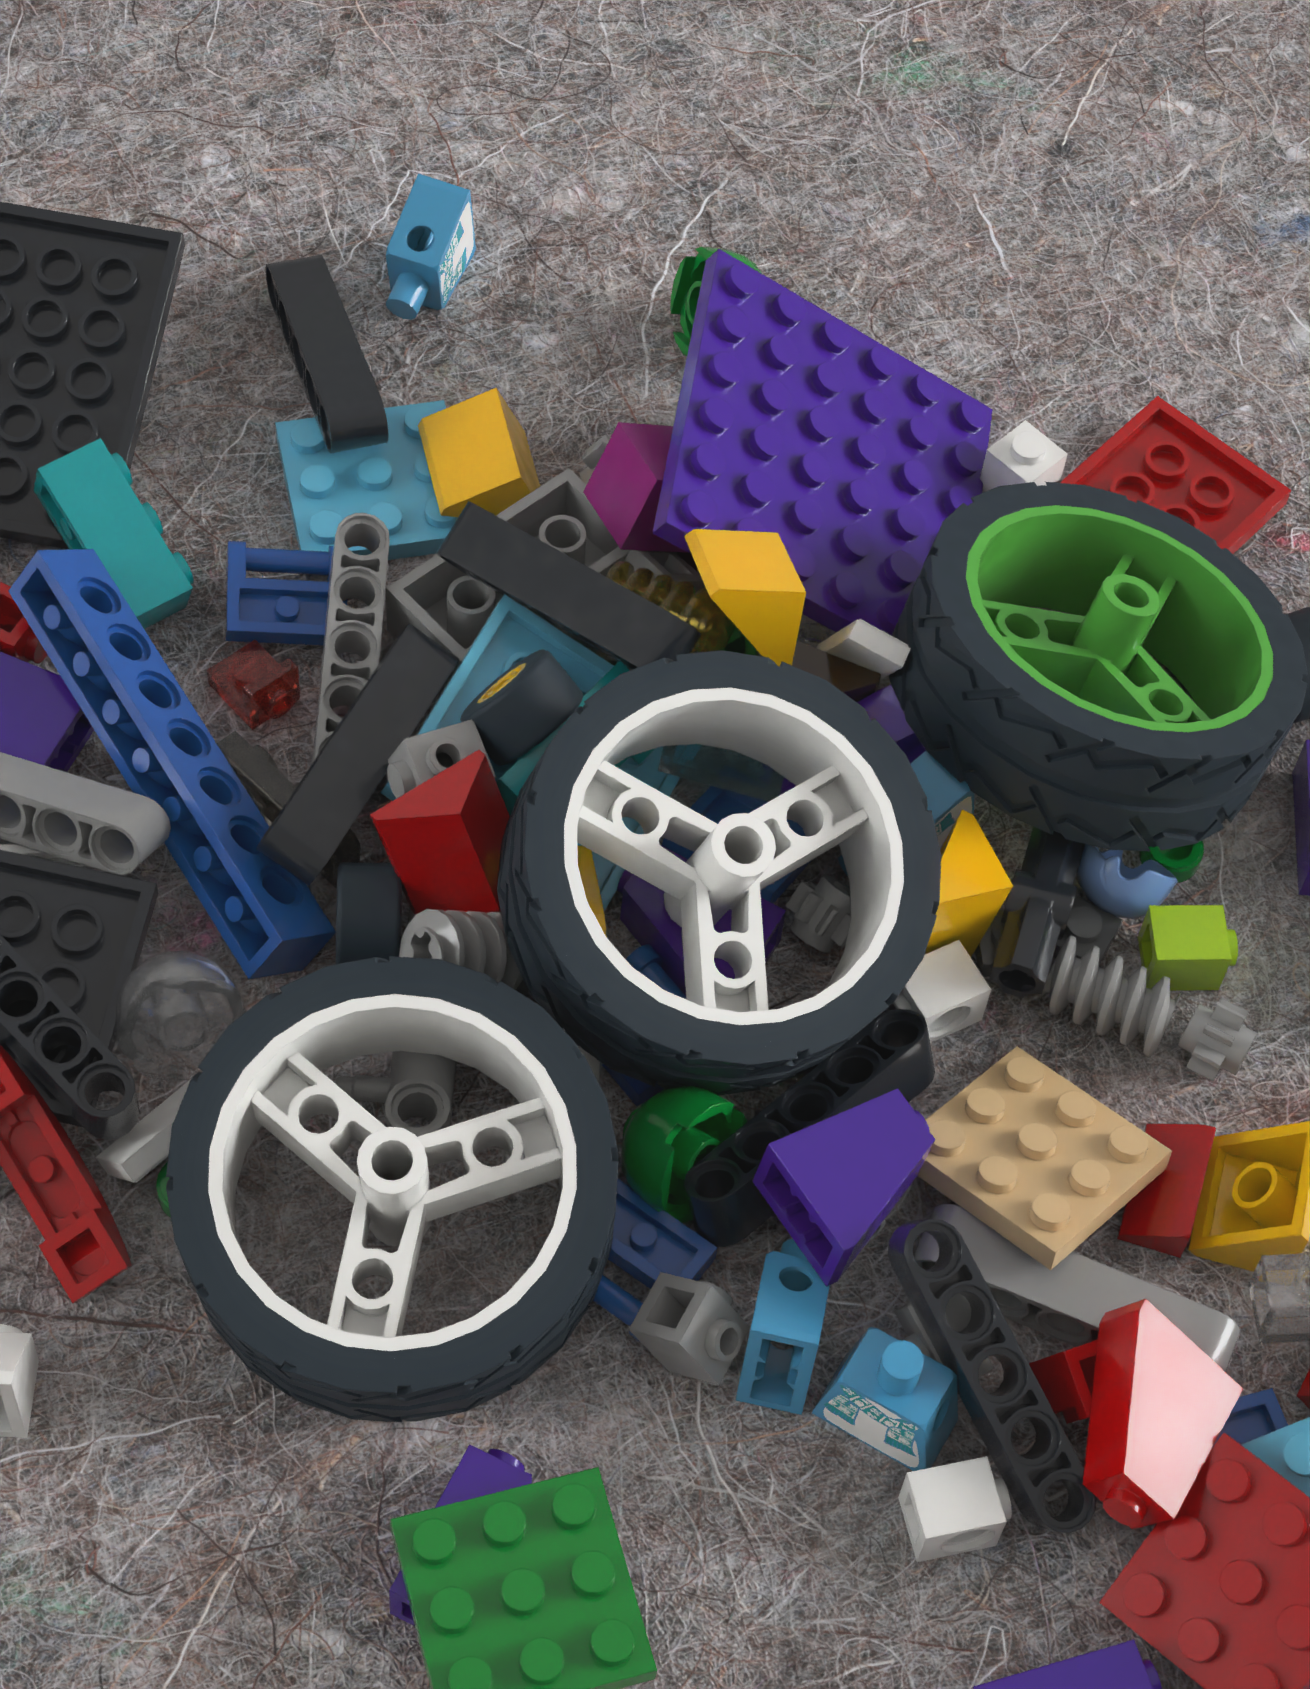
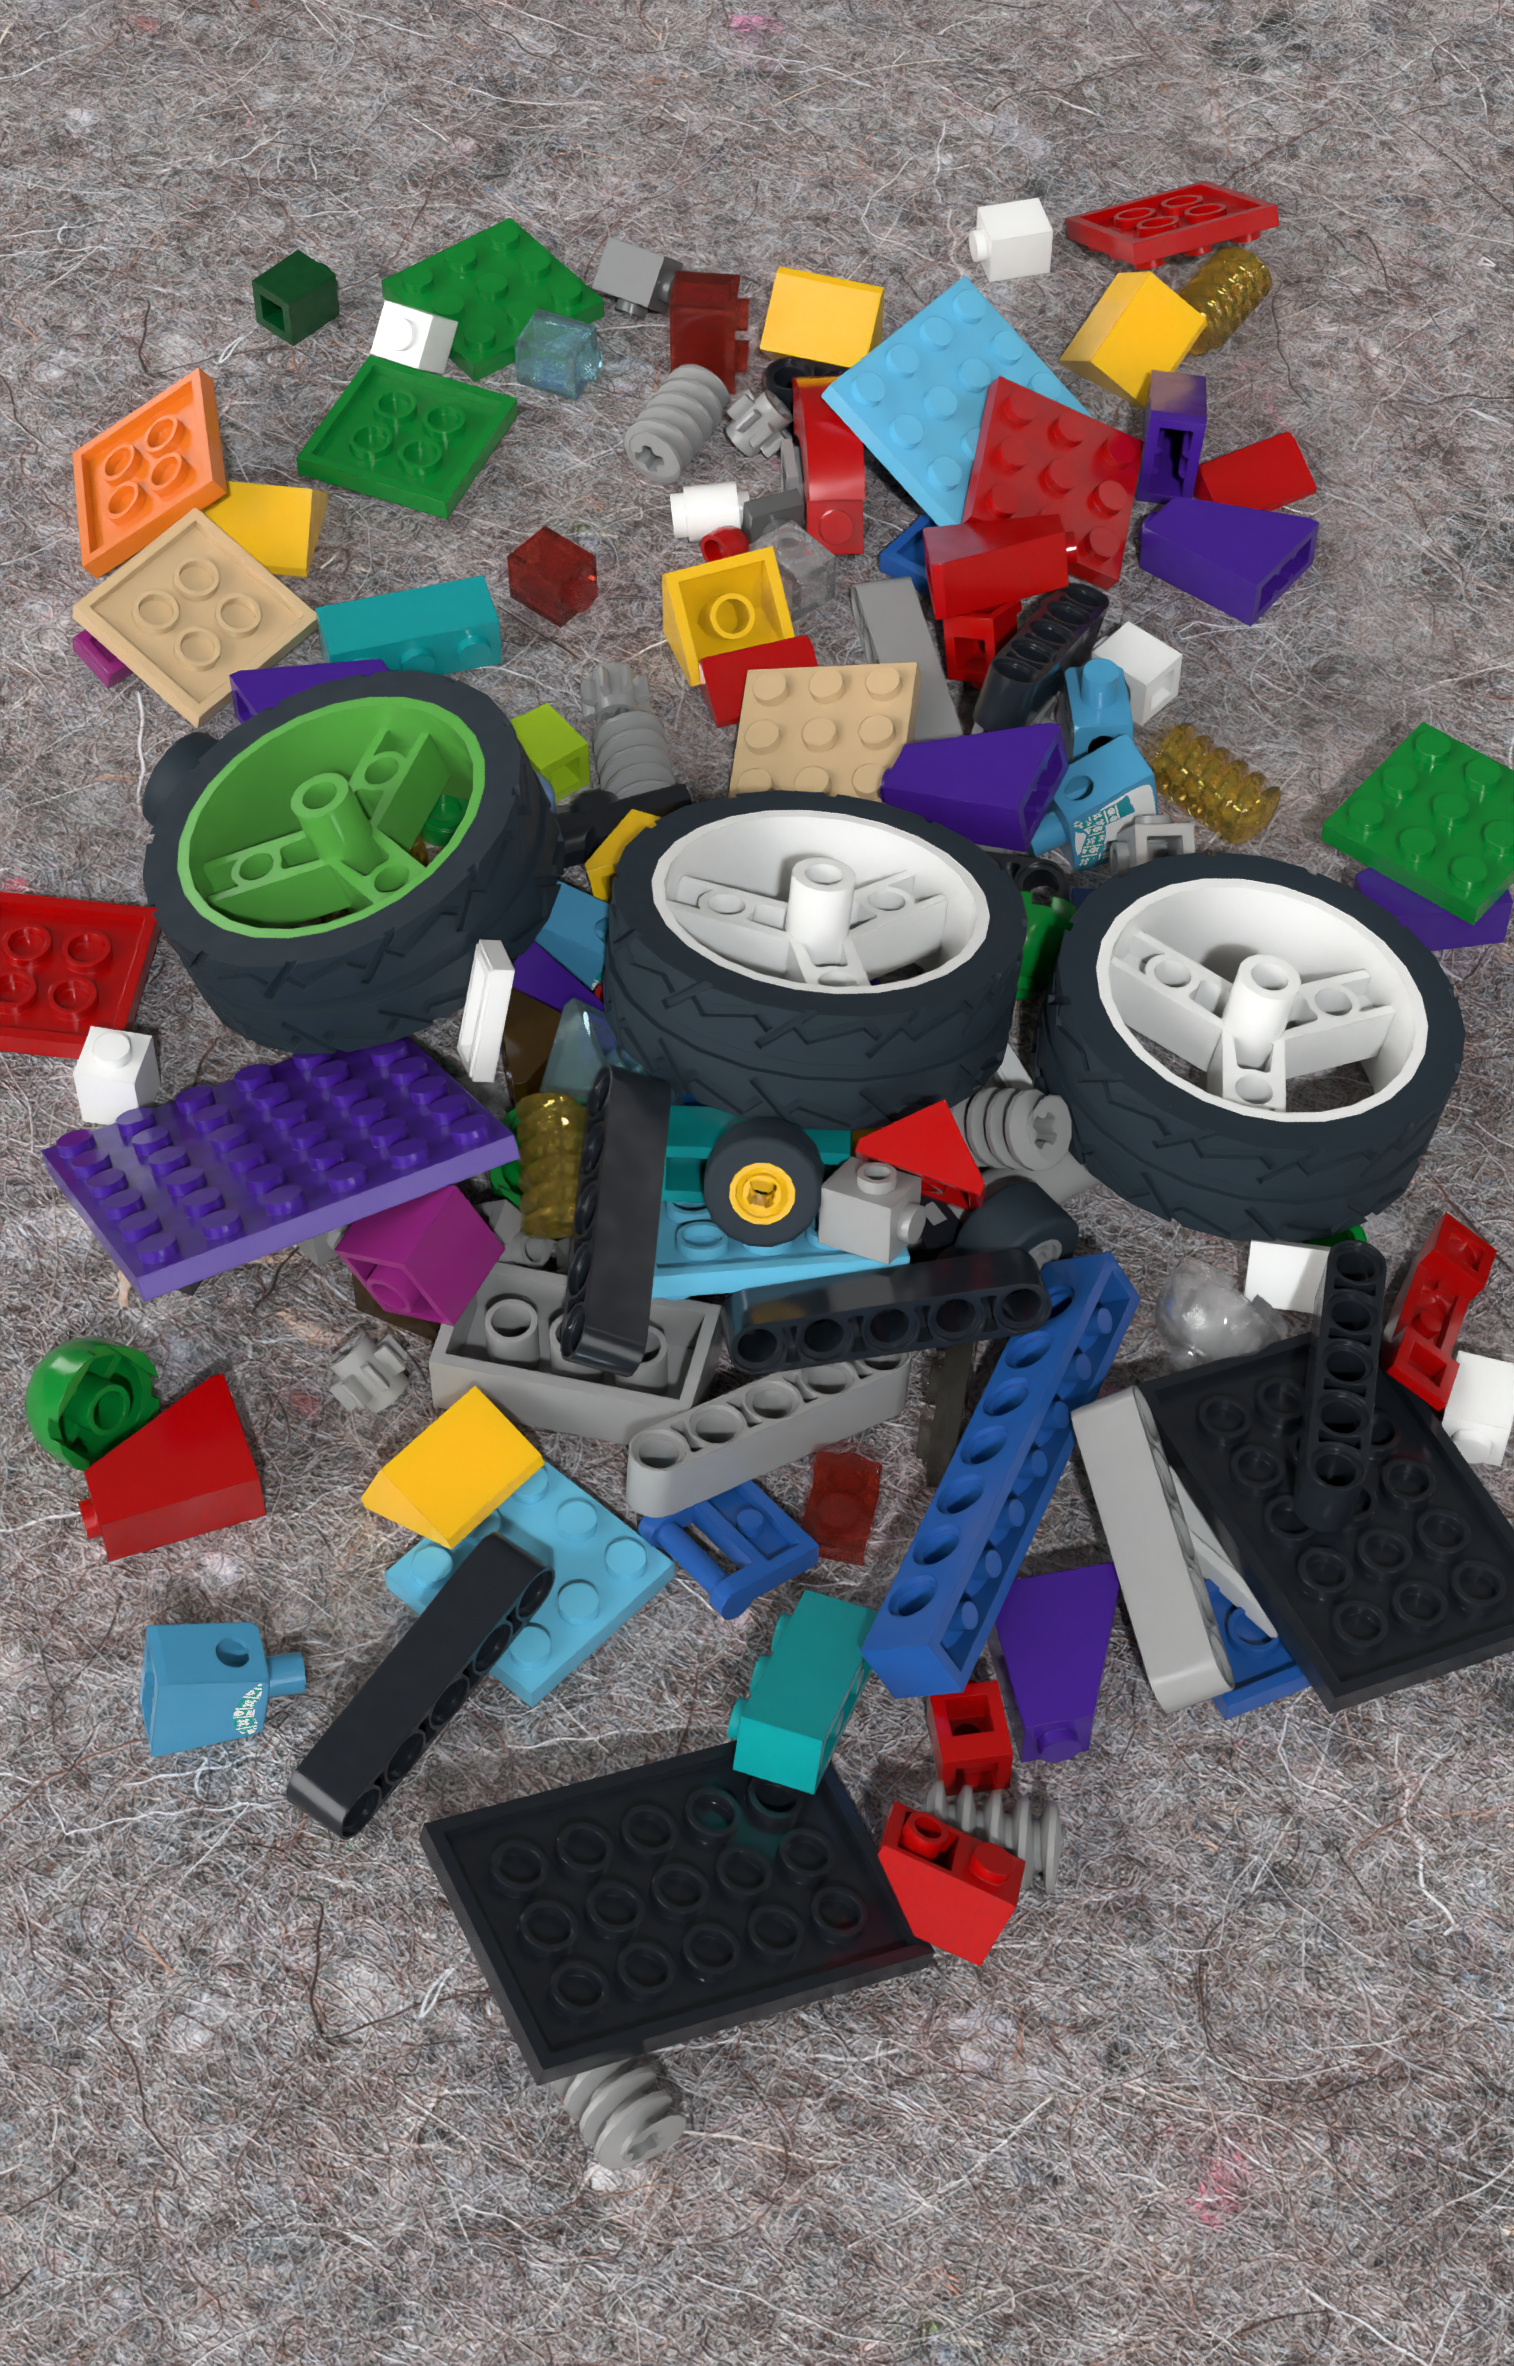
camera: 120 degrees left, 5 degrees down
yellow slope [684,529,806,667] -> none
none -> red slope [77,1373,266,1562]
none -> clear yellow piece [1151,722,1281,844]

